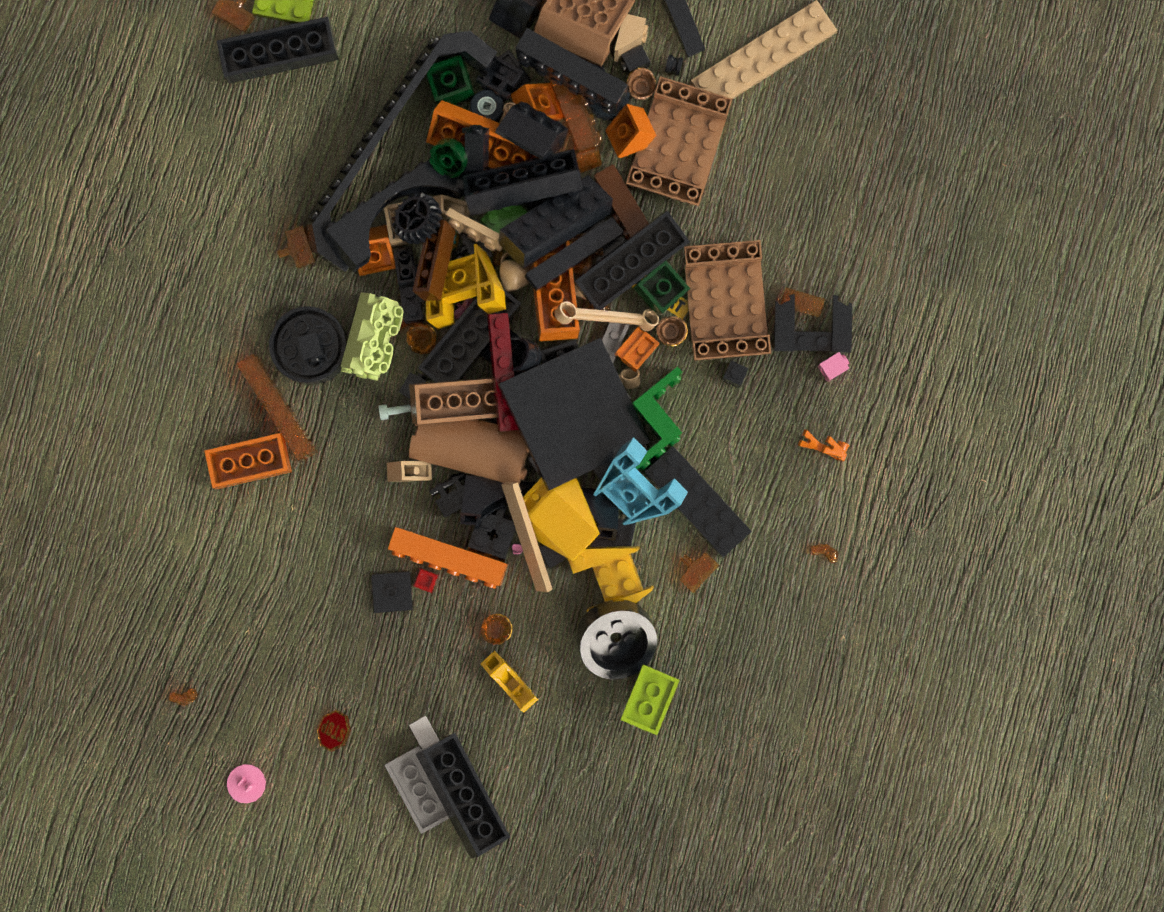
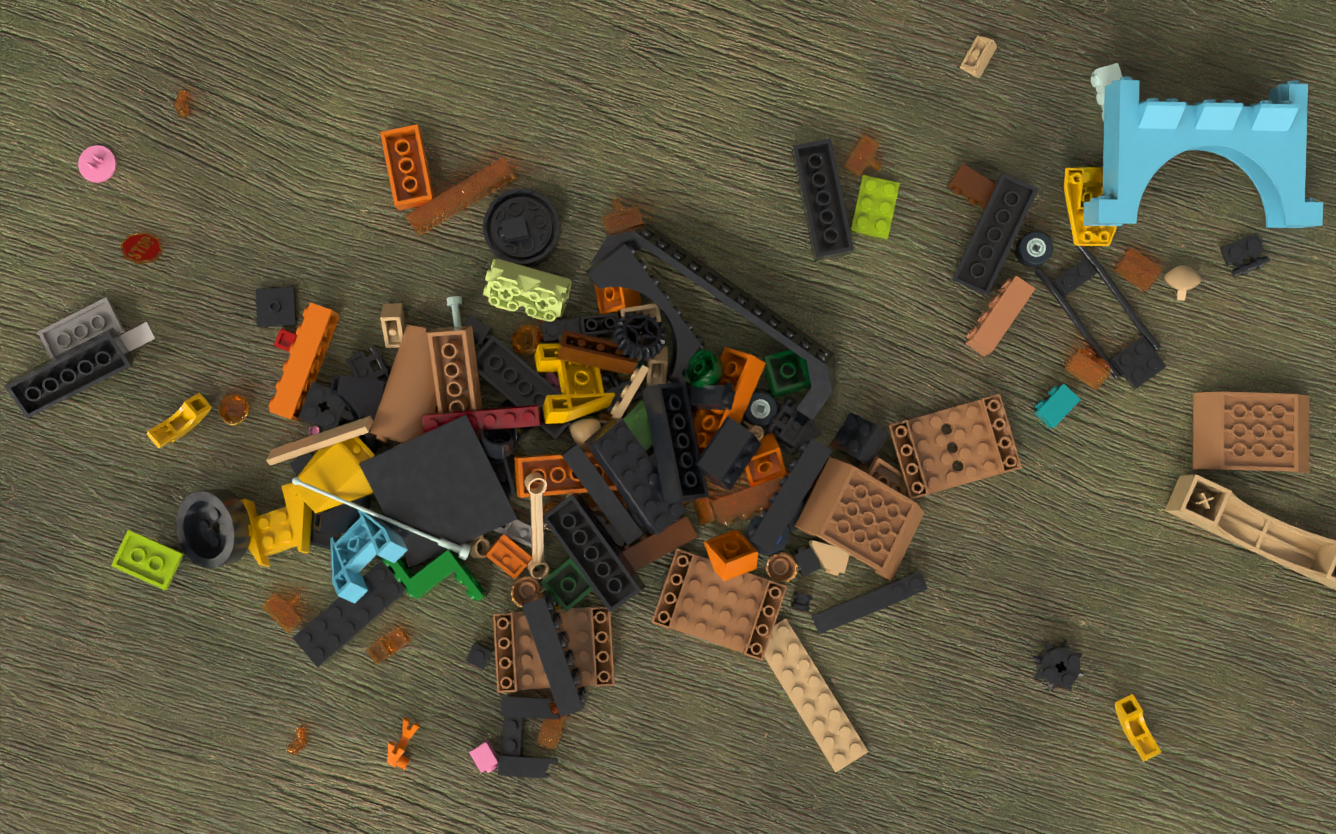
camera: 90 degrees right, 0 degrees up
none -> light aqua piece [292,477,472,560]
none -> clear orange slope [366,625,411,666]
none -> black brick [522,590,588,717]

